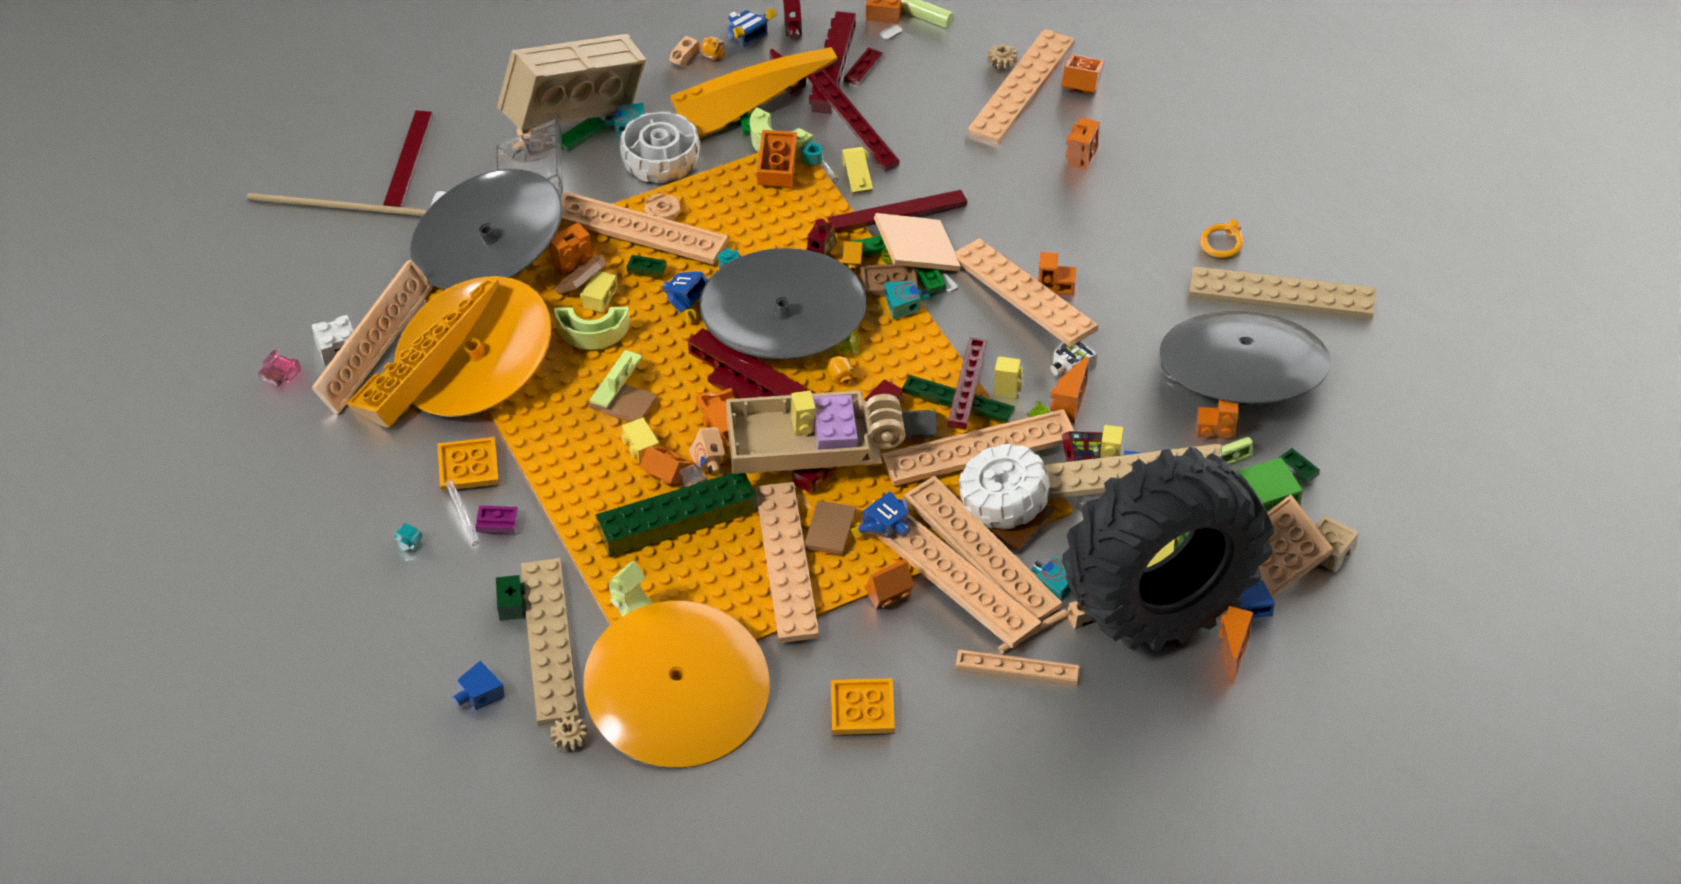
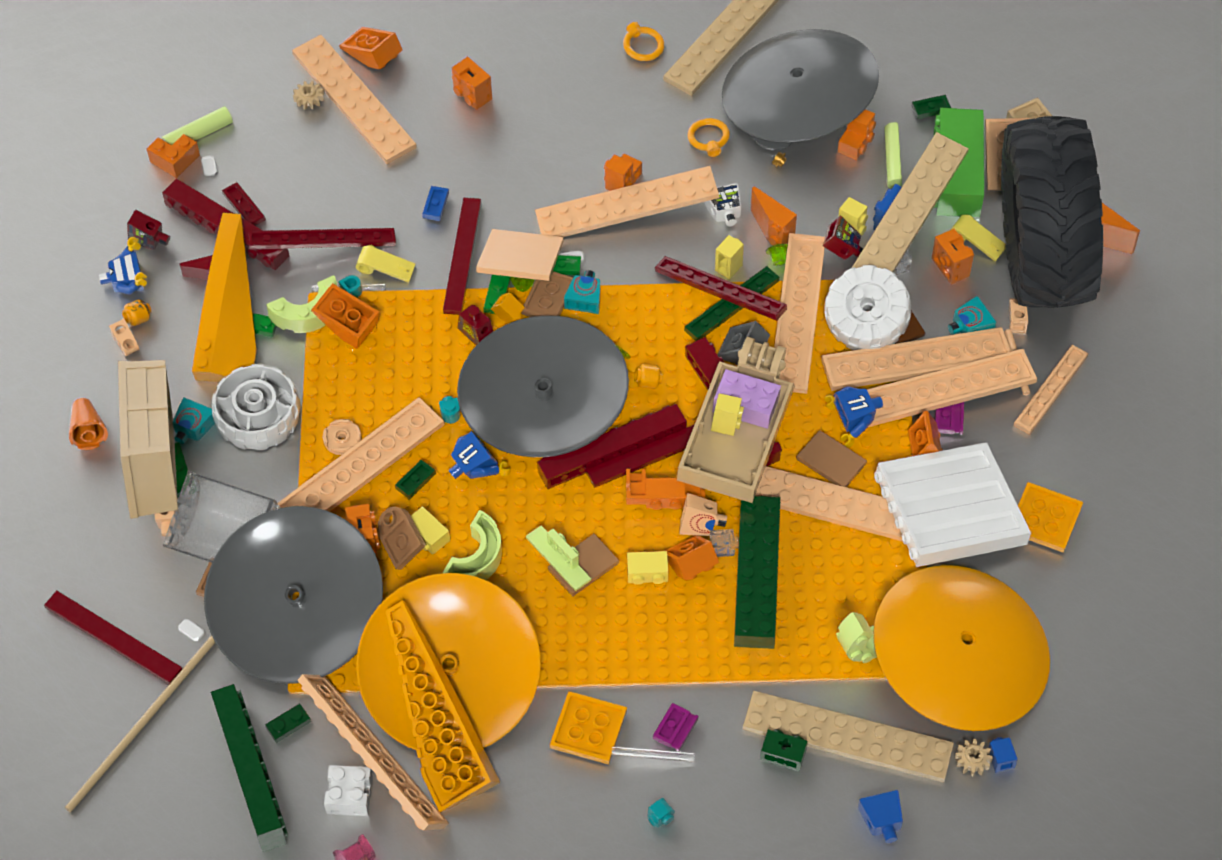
camera: 65 degrees left, 10 degrees up
none -> dark green brick [210,684,289,852]
none -> dark green plate [265,703,311,743]
none -> blue plate [422,186,449,221]
none -> light orange piece [687,118,730,157]
none -> pearl gold plate [772,151,787,168]
none -> white panel [874,442,1031,567]
none -> magenta plate [935,402,964,435]
none -> blue brick [988,737,1018,773]

